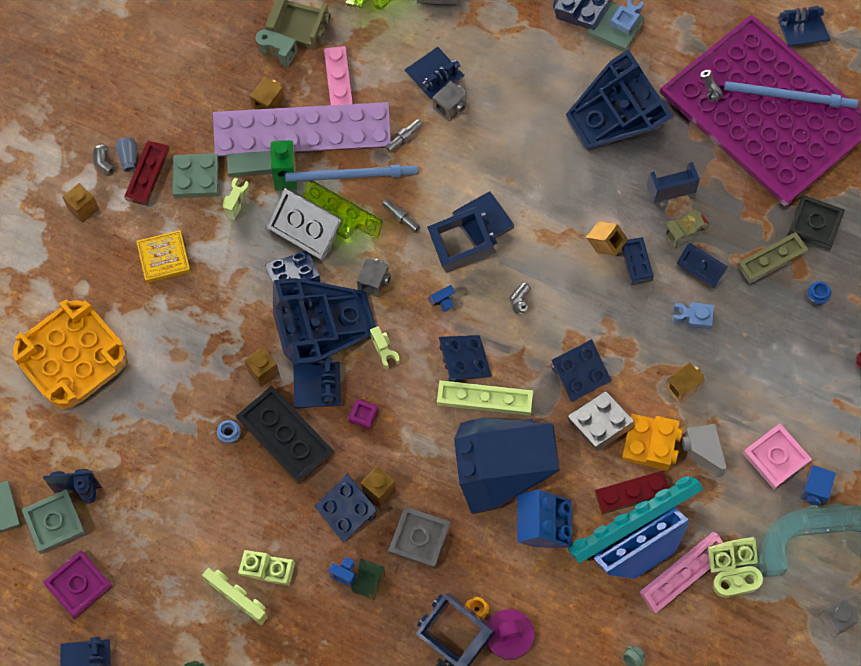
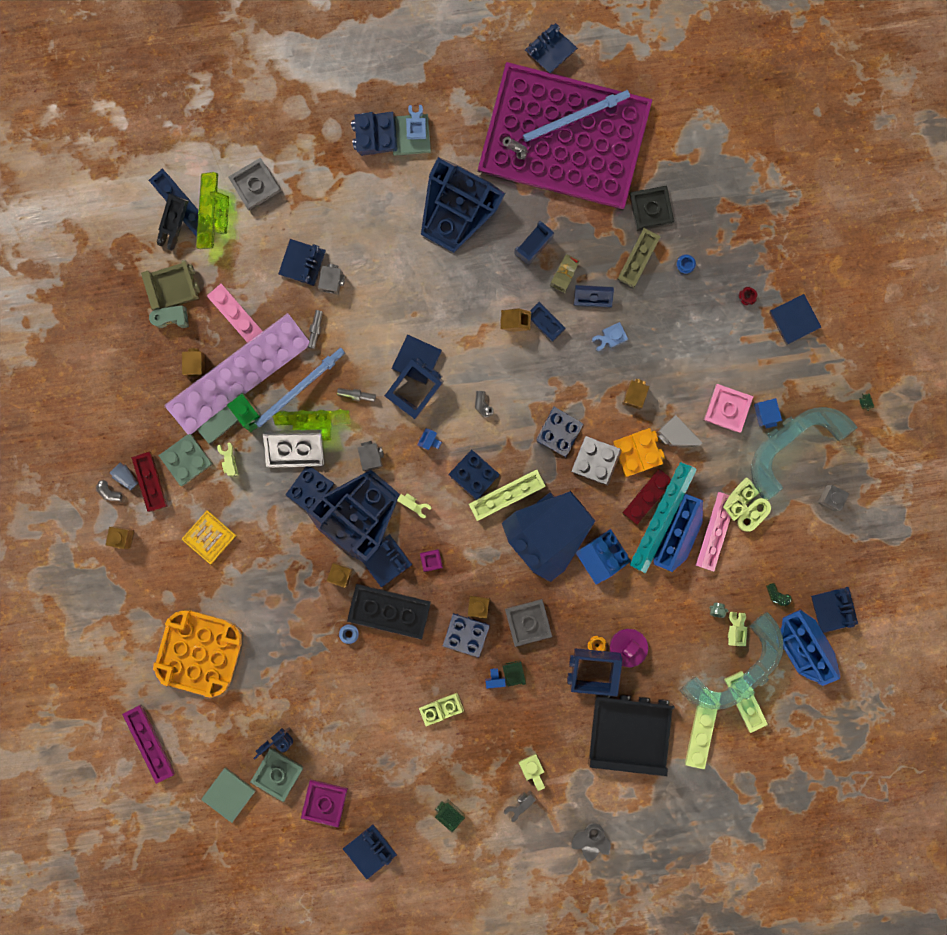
camera: 35 degrees left, 20 degrees up
yellowish green plate [202,568,268,625] -> none

